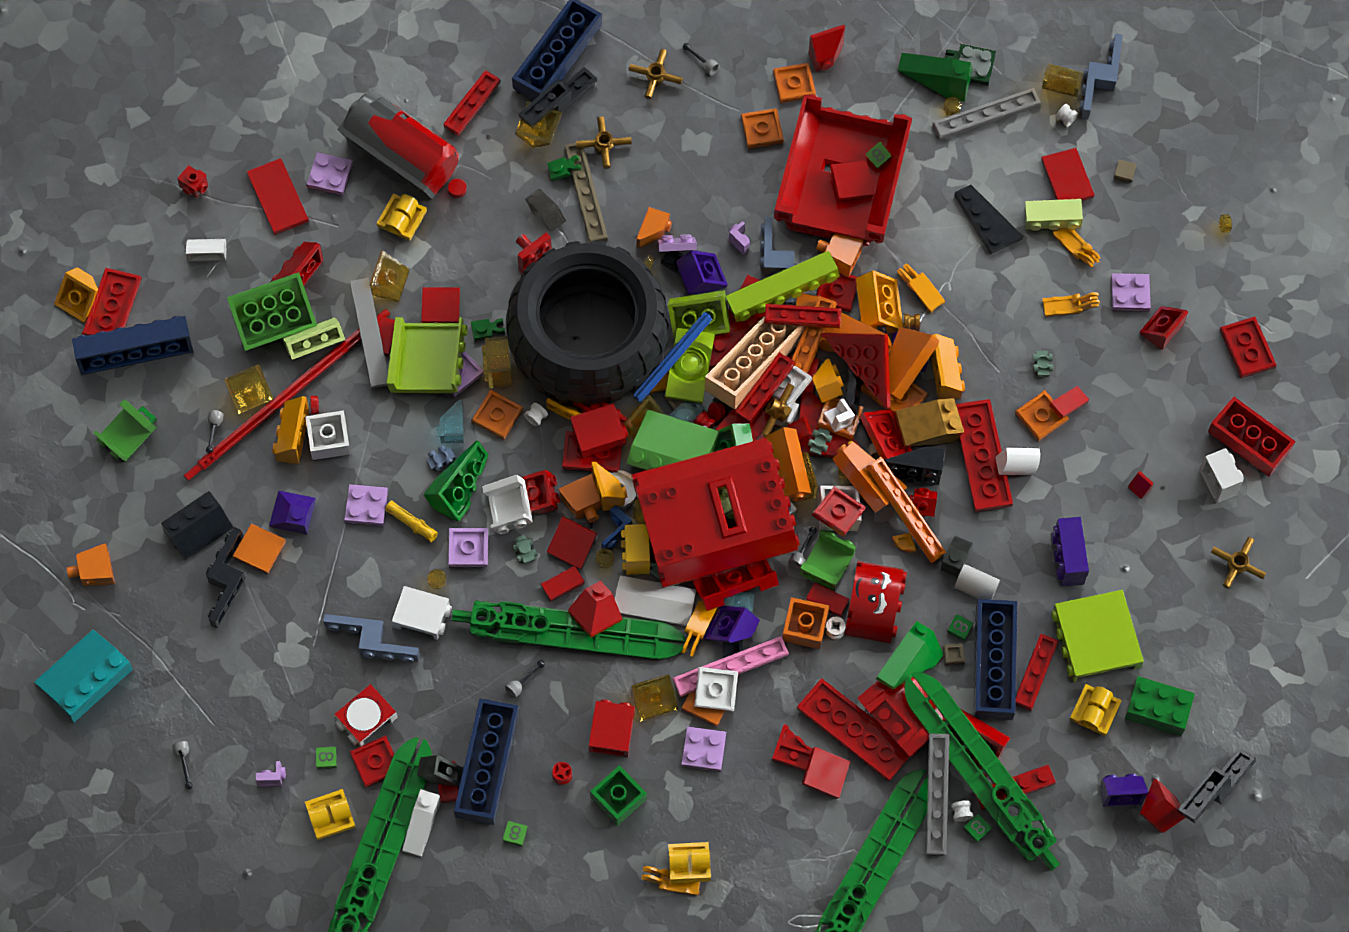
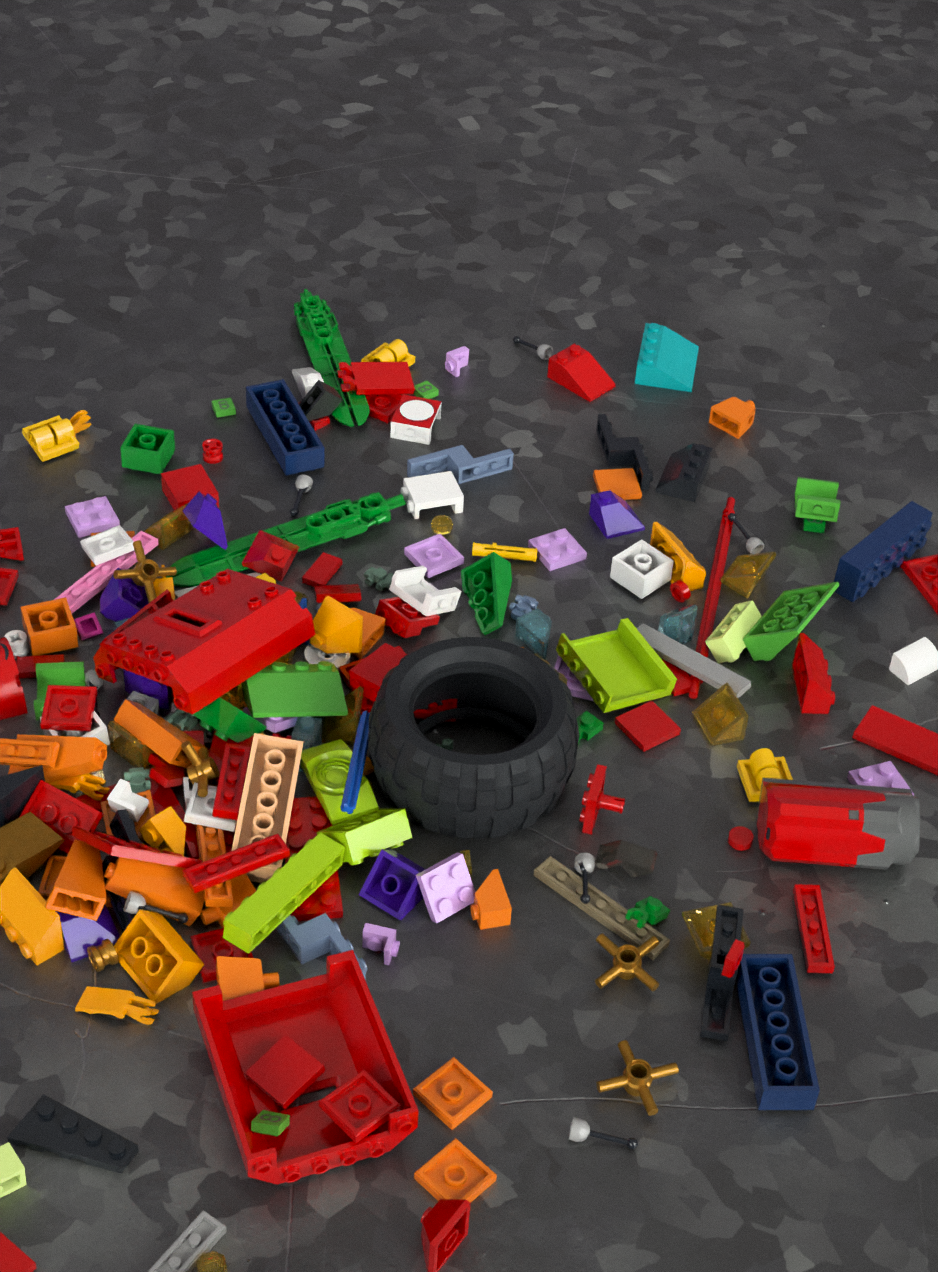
camera: 145 degrees right, 25 degrees down
none -> dark pink slope [74,612,103,641]
none -> pearl gold bar [113,540,177,603]
none -> hinge [124,891,188,924]
none -> dark purple slope [183,491,228,550]
none -> red tile [319,1070,401,1143]
none -> red tile [337,362,415,395]
none -> red slope [547,343,616,402]
none -> hinge [574,853,595,904]
none -> clear light blue slope [658,604,698,644]
none -> red tile [722,939,745,978]

